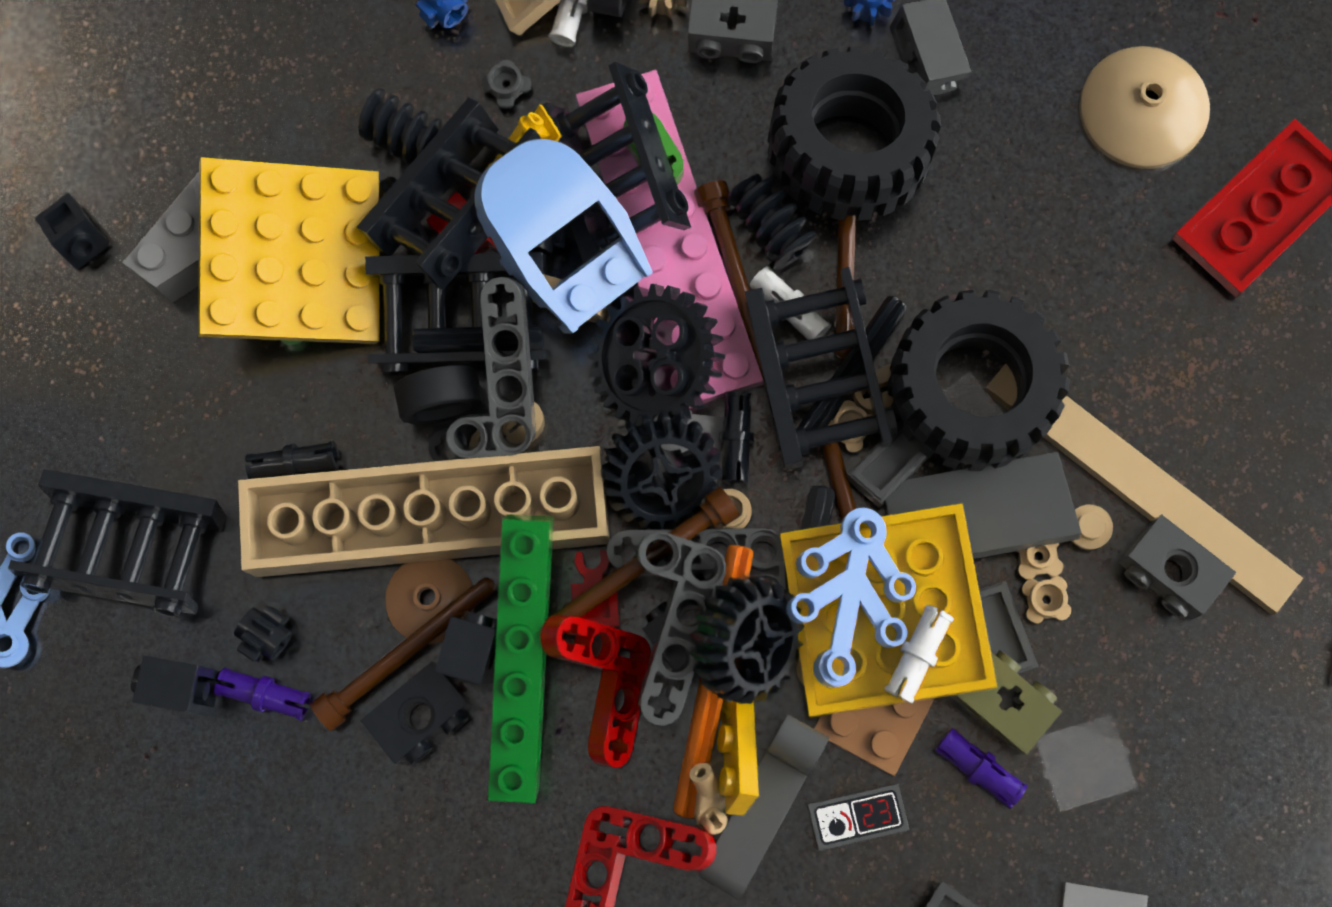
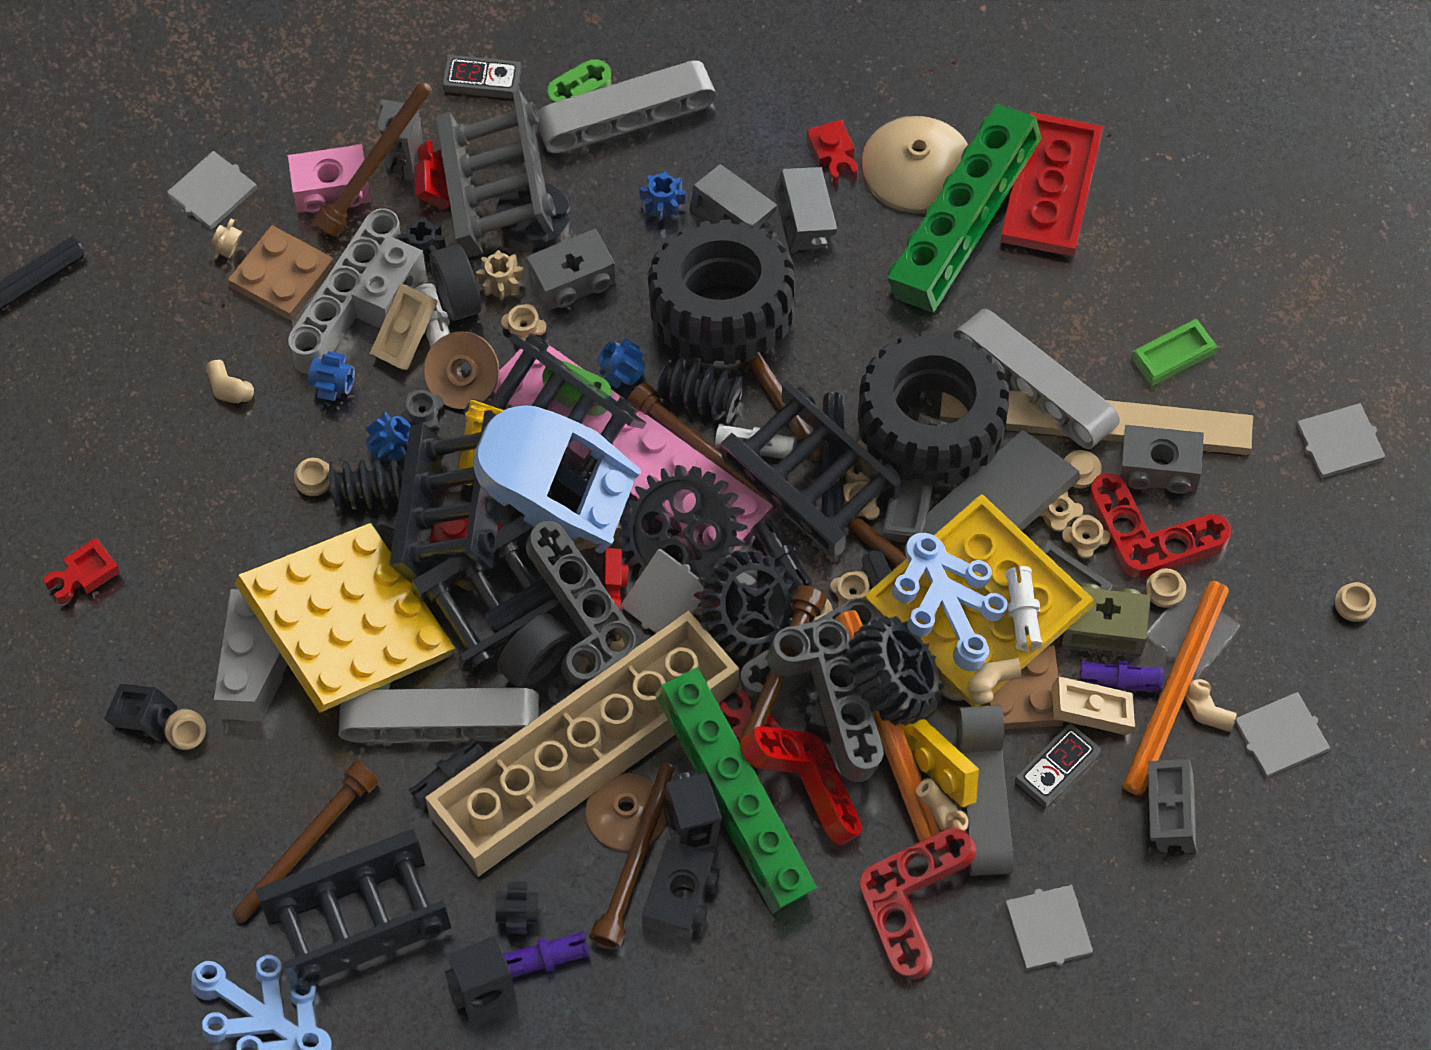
camera: 40 degrees left, 15 degrees down
none -> red plate [43,538,120,605]
none -> tan plate [165,709,206,750]
none -> reddish brown piece [233,761,379,923]
none -> tan plate [294,458,330,496]
none -> light grey beam [339,688,539,742]
none -> blue gear [365,413,411,462]
none -> medium nougat dish [424,332,499,409]
none -> tan plate [501,304,546,337]
none -> blue gear [597,338,645,389]
none -> red plate [601,548,628,610]
none -> light grey piece [621,549,704,633]
none -> hinge [774,167,837,253]
none -> red plate [807,119,858,186]
none -> tan plate [830,571,870,607]
none -> green brick [887,104,1042,313]
none -> light grey beam [953,308,1120,449]
none -> tan arm [968,658,1022,704]
none -> tan plate [1052,676,1135,735]
none -> red beam [1090,472,1231,579]
none -> orange axle [1123,581,1229,796]
none -> bright green tile [1131,318,1218,387]
none -> tan plate [1146,569,1186,608]
none -> tan arm [1185,679,1237,732]
none -> tan plate [1335,582,1376,622]

